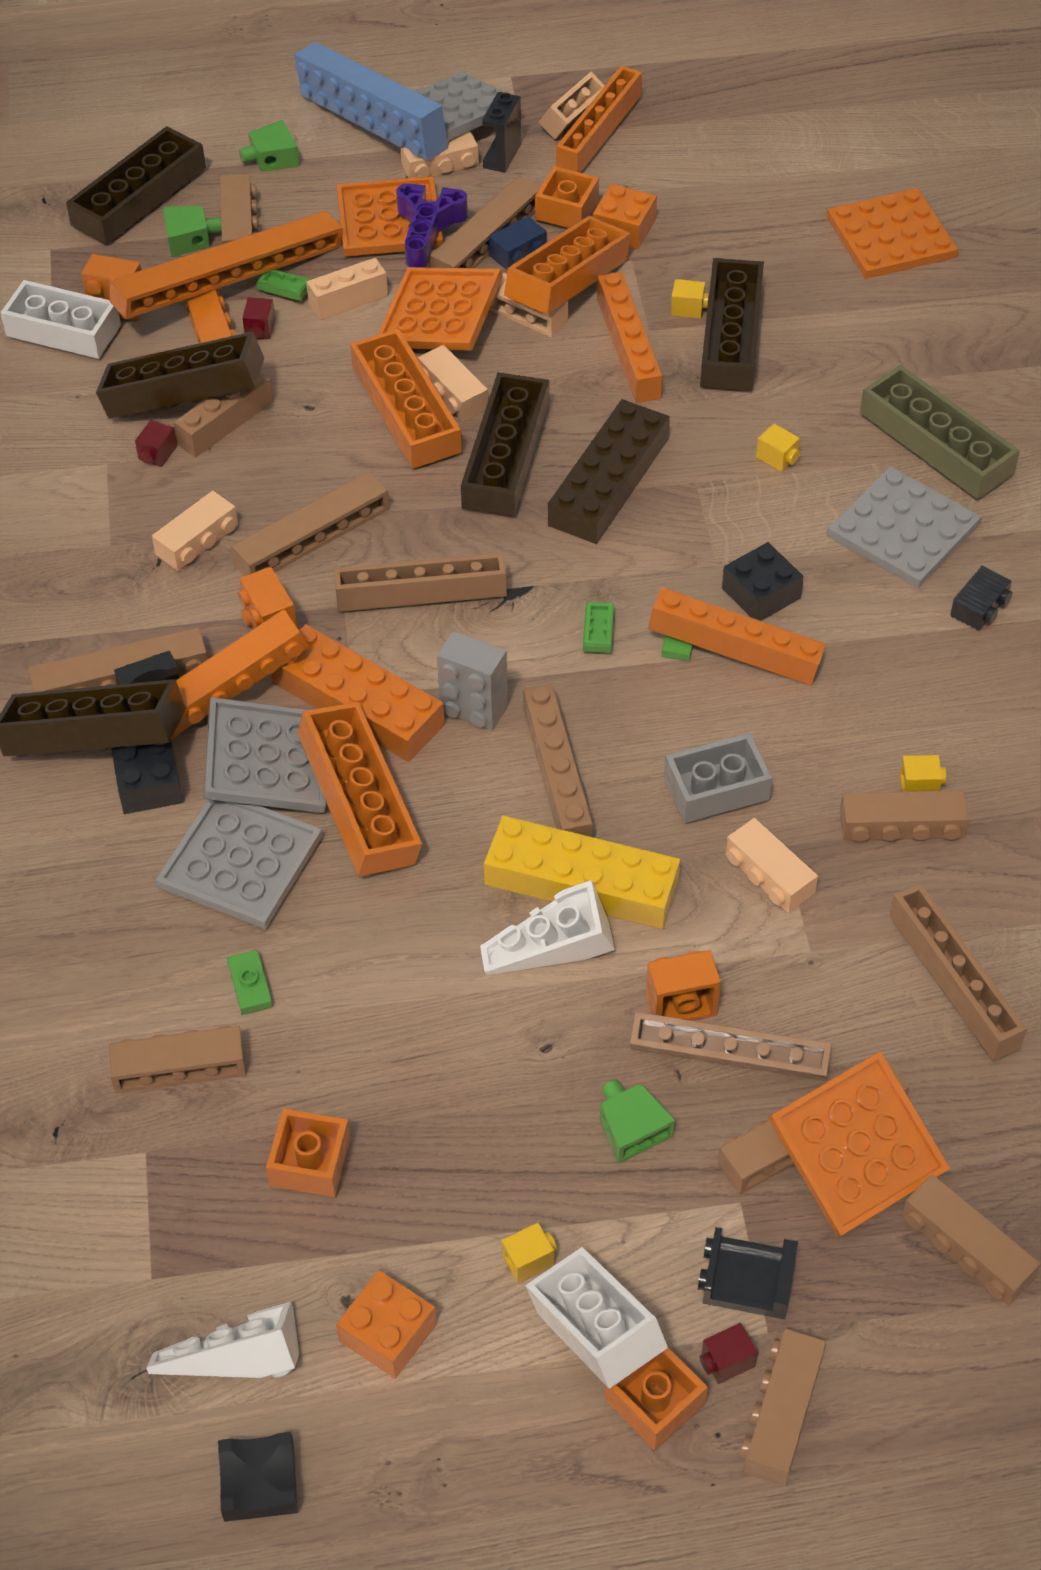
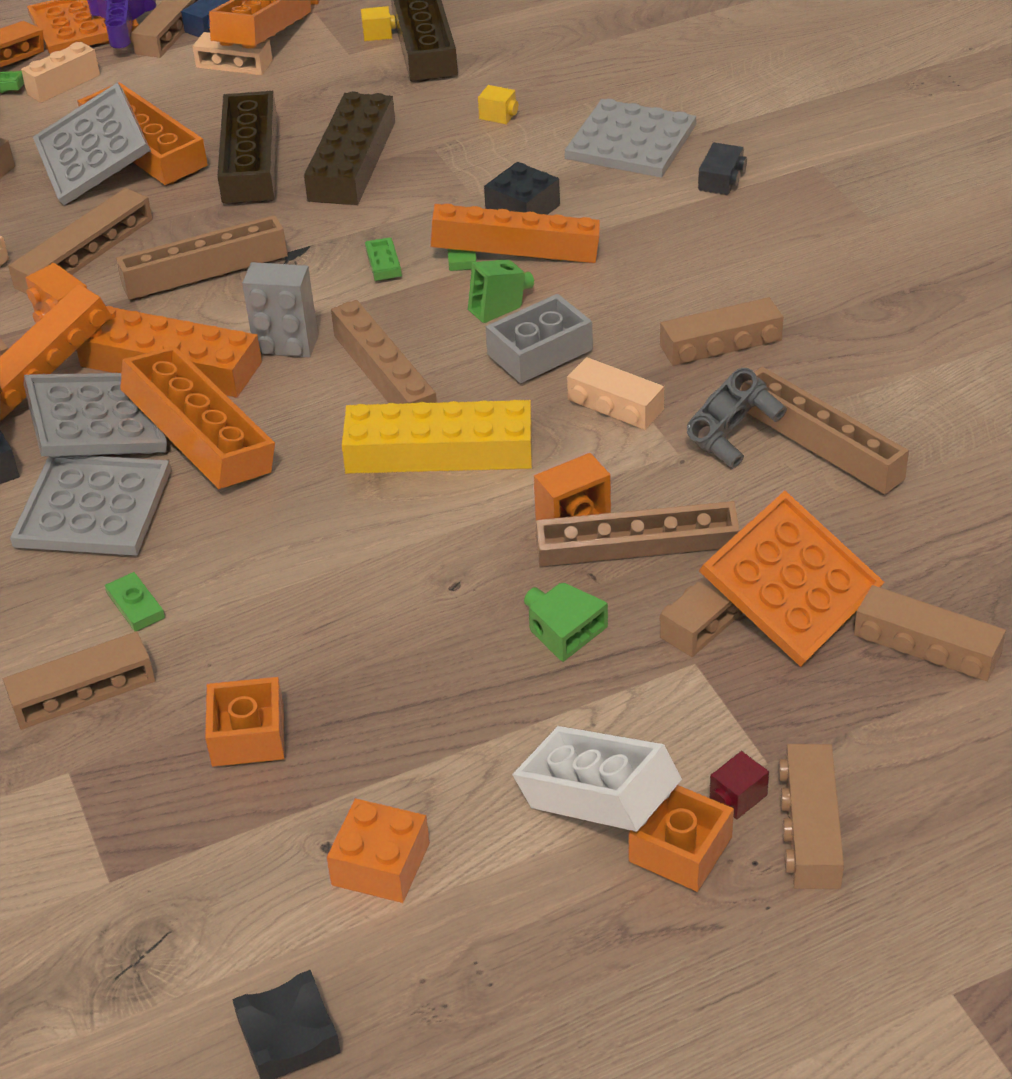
camera: 15 degrees left, 10 degrees down
white wedge [146,1302,299,1378] -> none
orange plate [377,267,503,350] -> none
light nougat brick [417,345,488,422] -> none
white wedge [480,880,615,975] -> none
yellow brick [501,1223,557,1283] -> none
orange brick [597,272,662,403] -> none
black panel [698,1227,798,1319] -> none
olive brick [860,365,1020,500] -> none
yellow brick [899,755,946,792] -> none
none -> light grey plate [33,82,151,206]
none -> bright green torso [468,260,534,323]
none -> dark grey piece [687,368,787,469]

